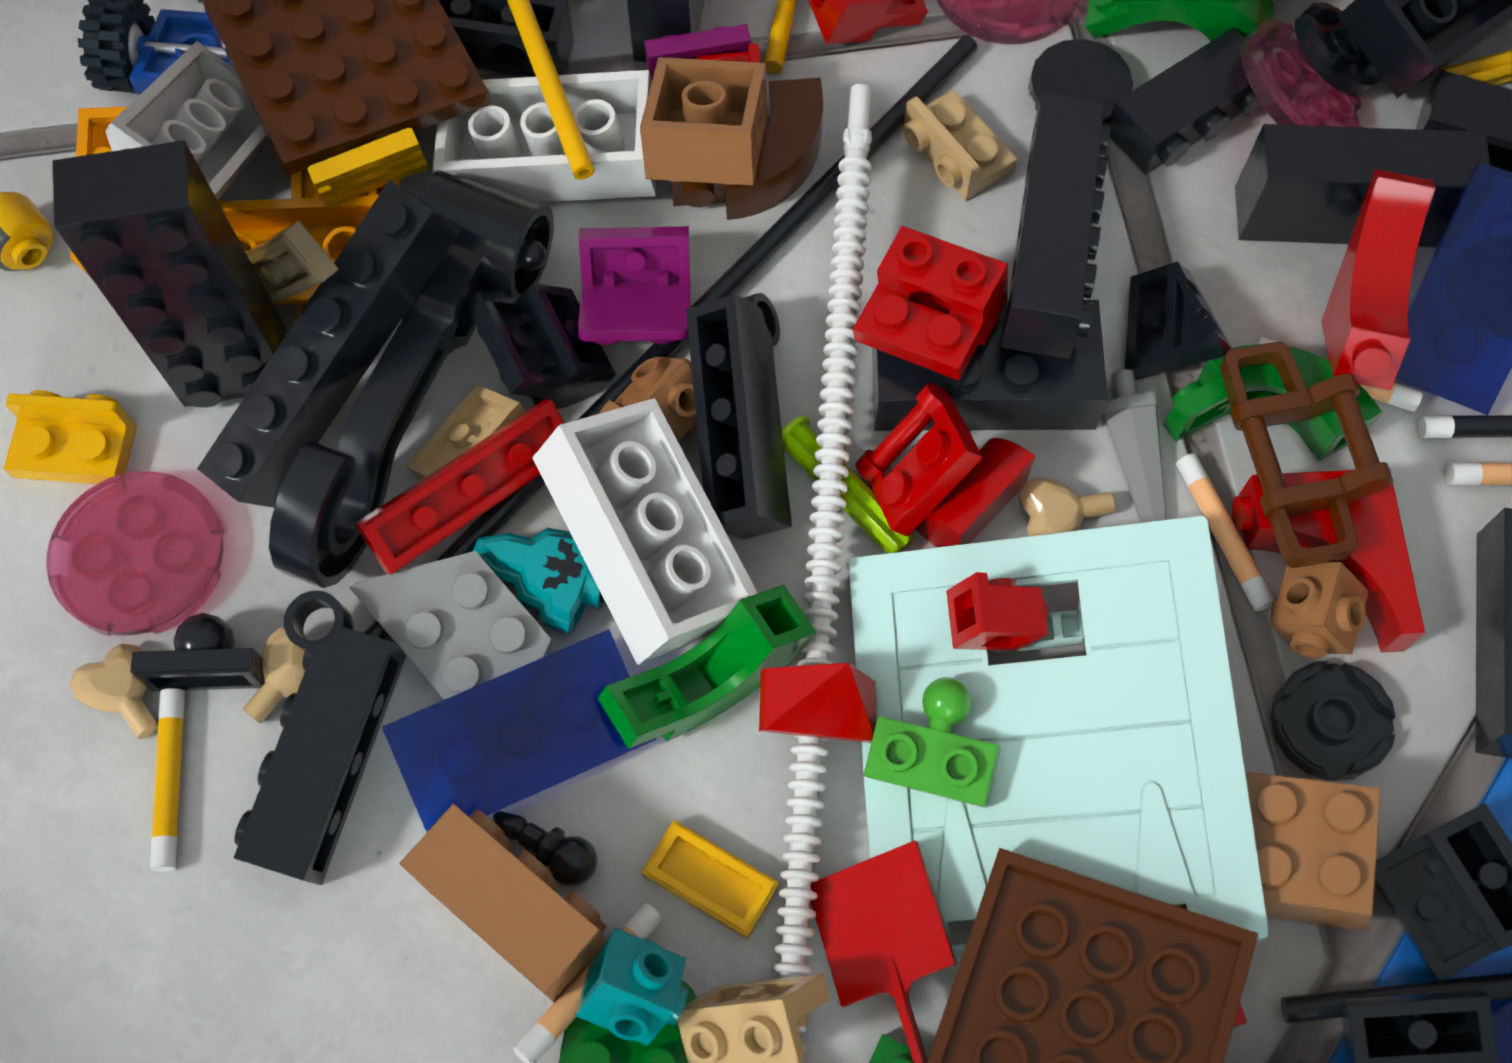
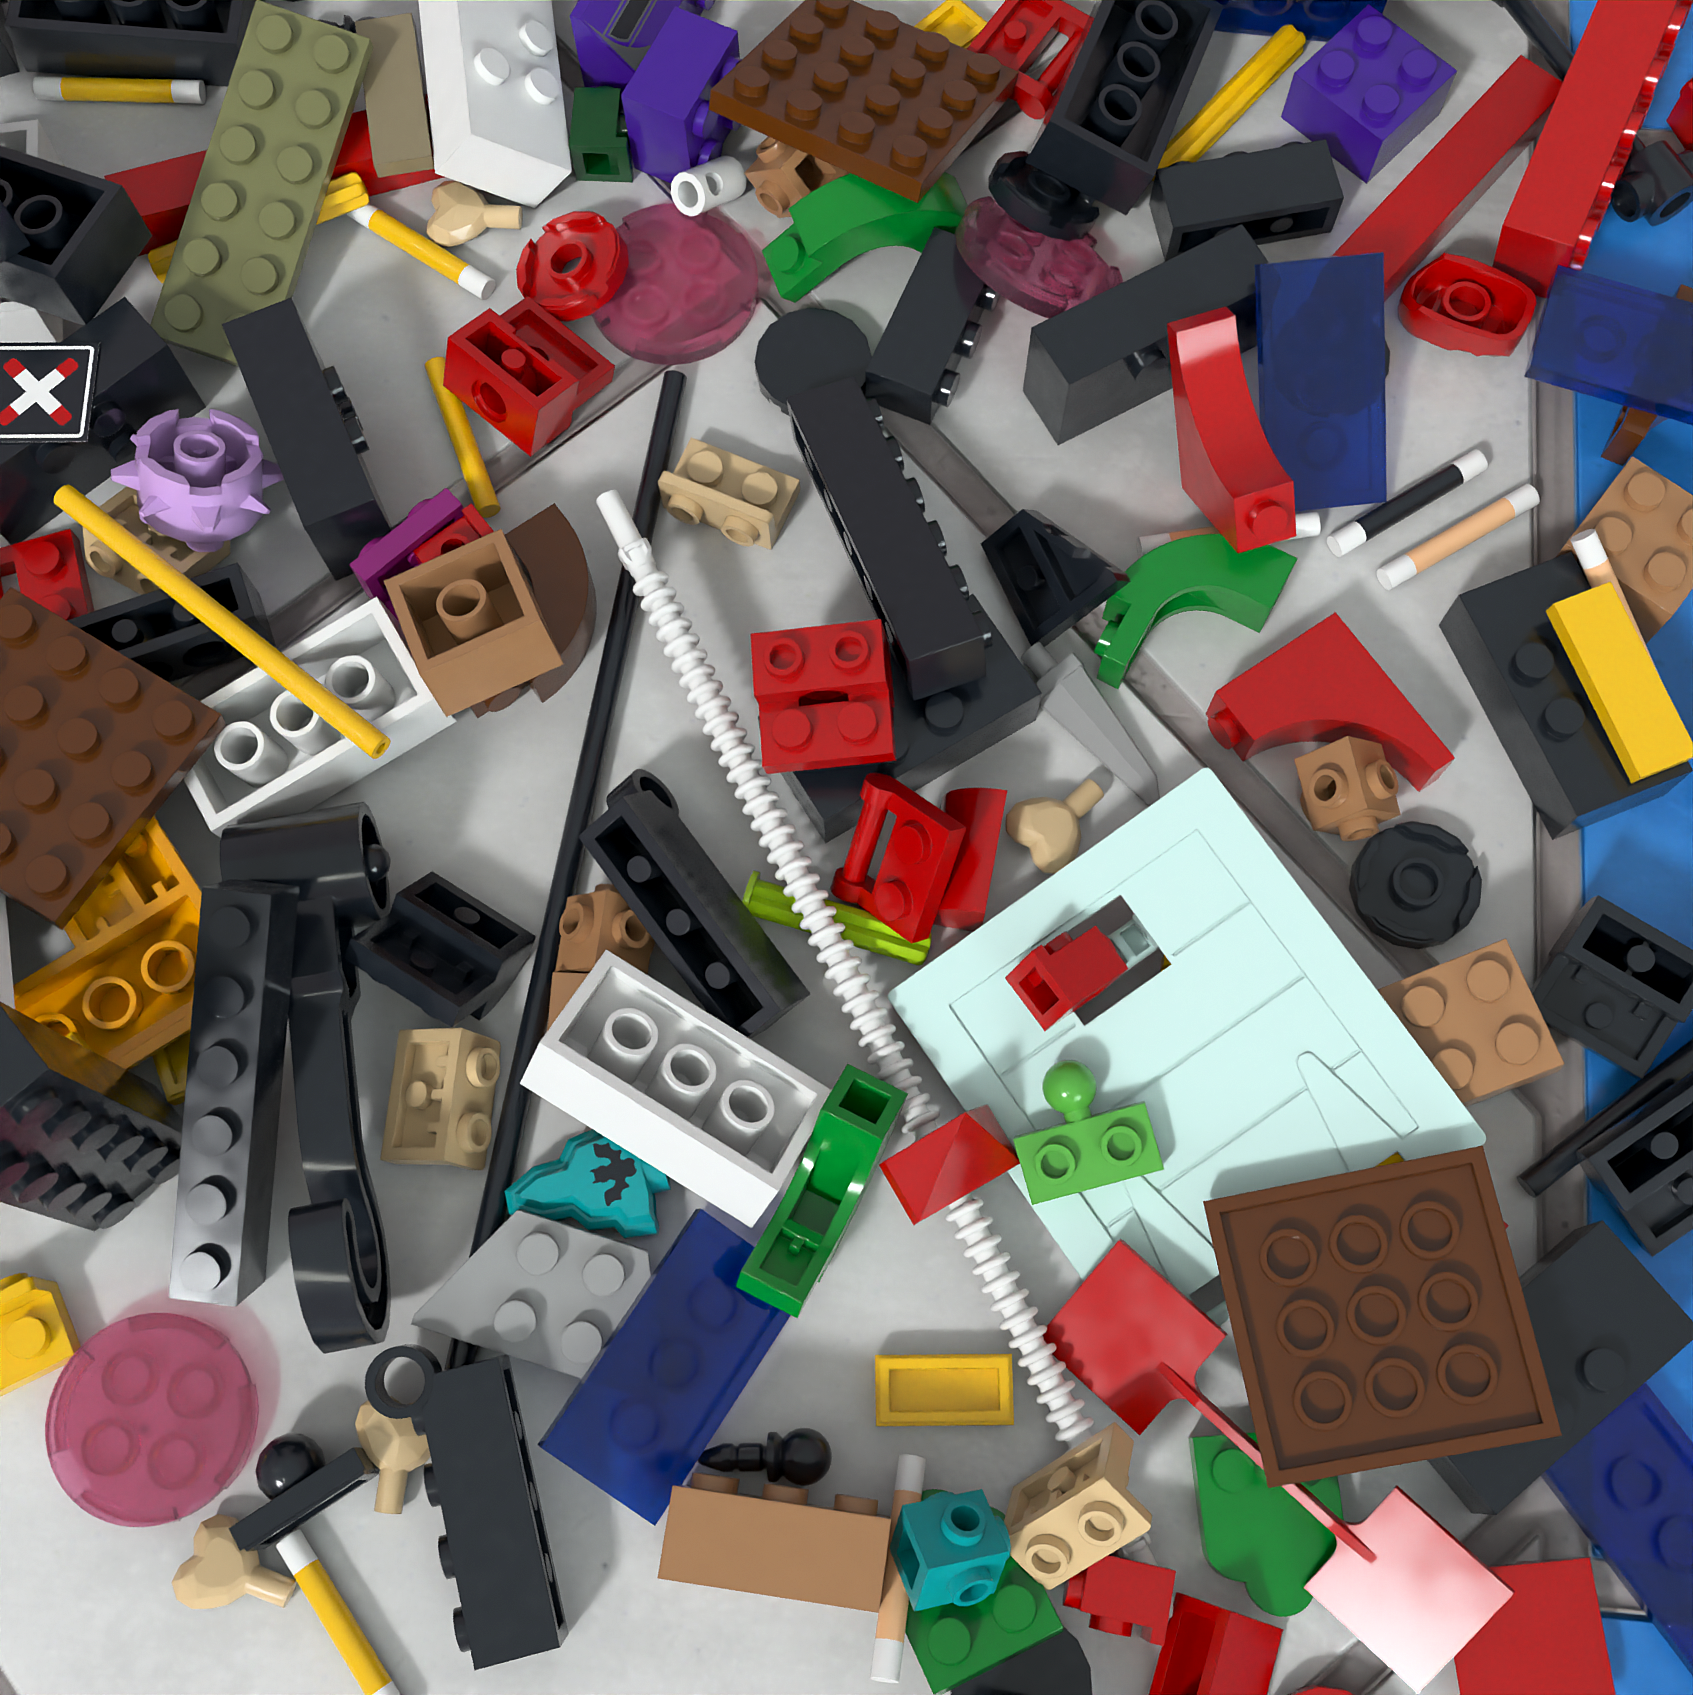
camera: 30 degrees left, 5 degrees up
dark tan tile [246,221,339,304] -> none
yellow tile [307,128,429,208] -> none
red tile [354,400,565,575] -> none
magenta bracket [578,226,691,345] -> none
light nougat bar [1175,453,1275,612] -> none
reddish brown bar [1220,342,1394,568] -> none

